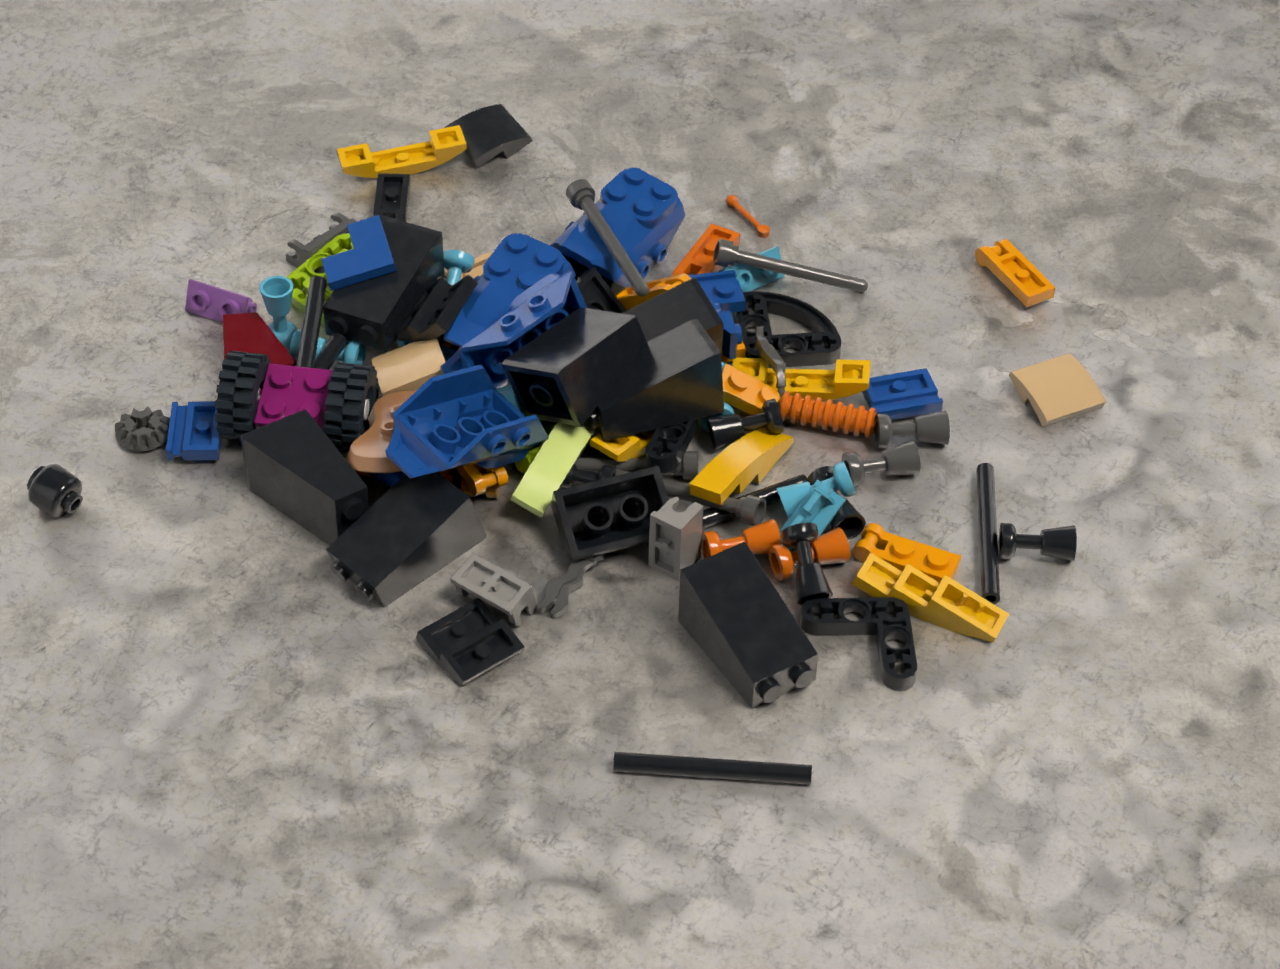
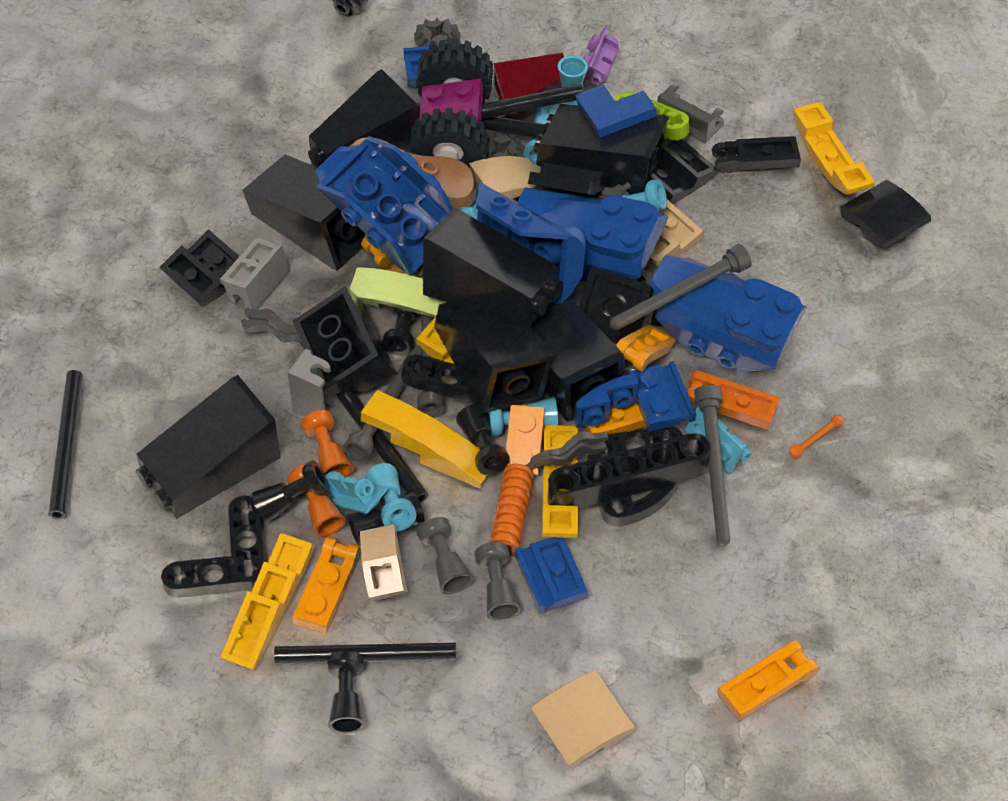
camera: 85 degrees right, 10 degrees up
none -> tan slope [360,524,408,601]
none -> black beam [547,433,710,509]

